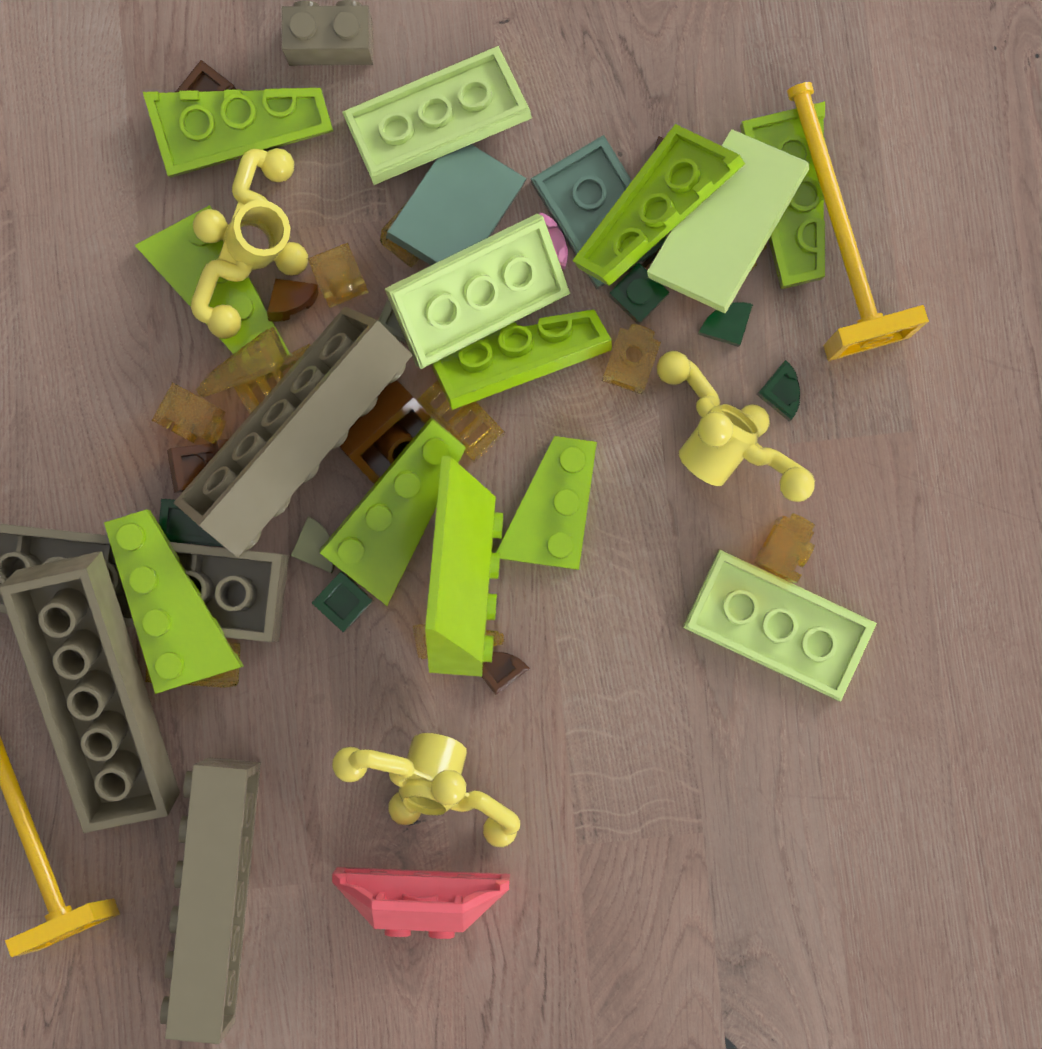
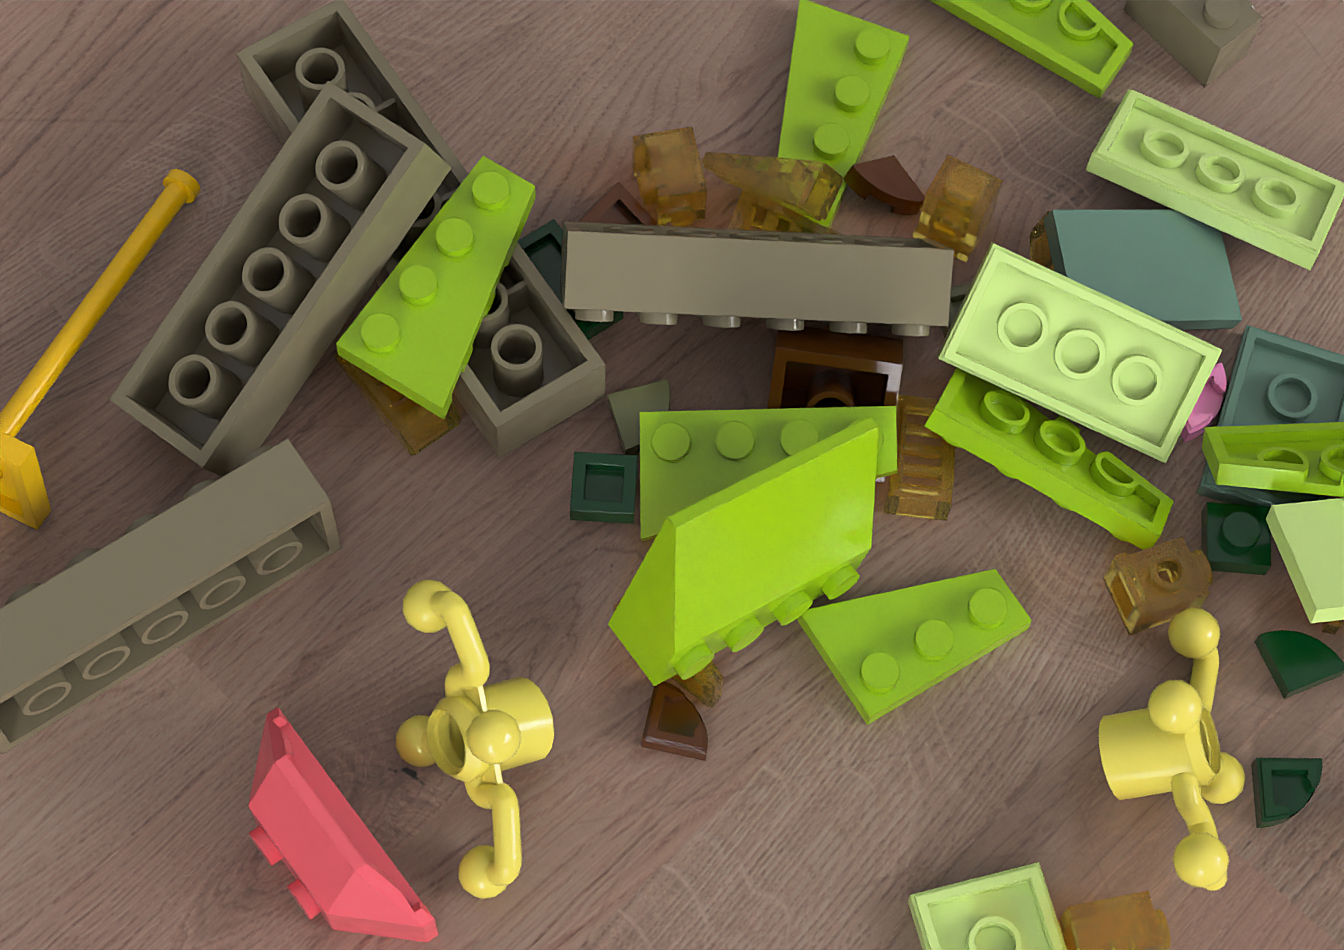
camera: 45 degrees right, 20 degrees down
light yellow wheel [191,148,308,339] -> none

